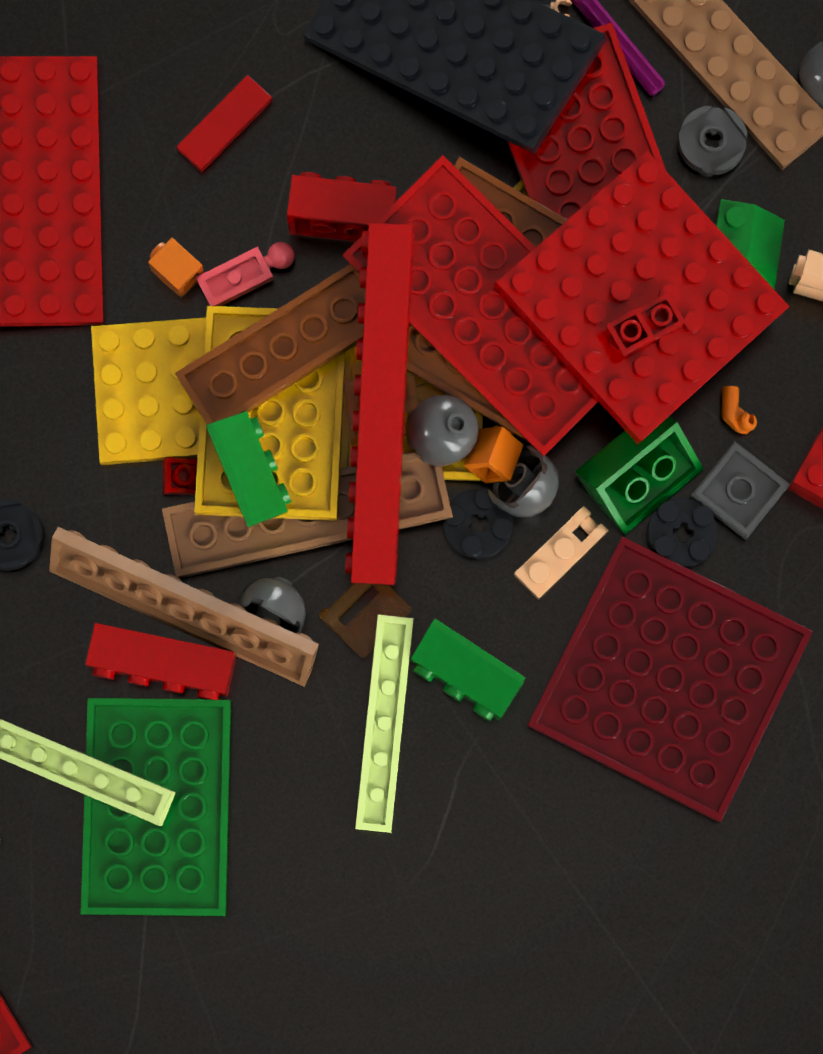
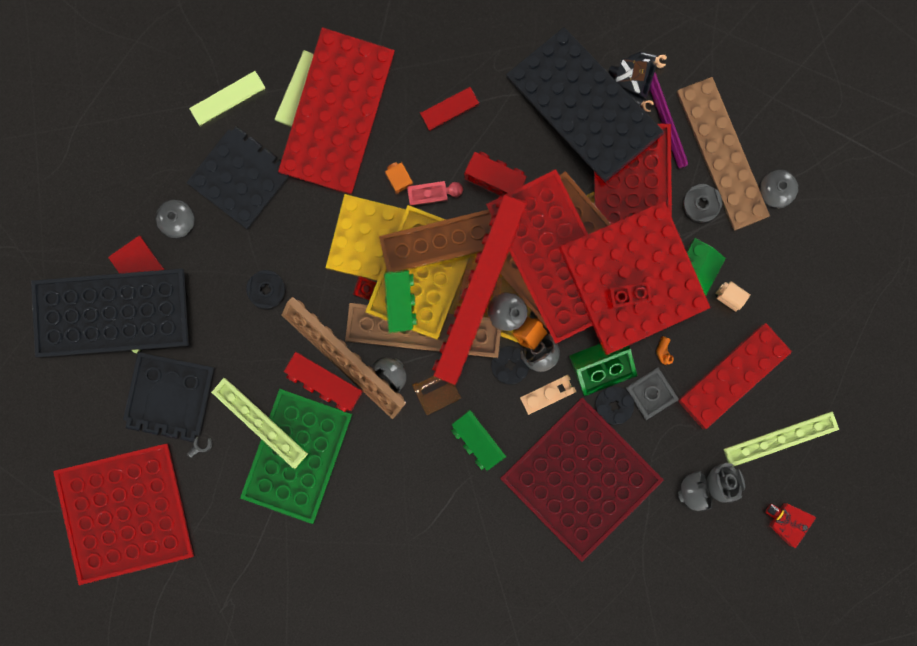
camera: 15 degrees right, 5 degrees up
yellowish green plate [355,615,414,833] -> none

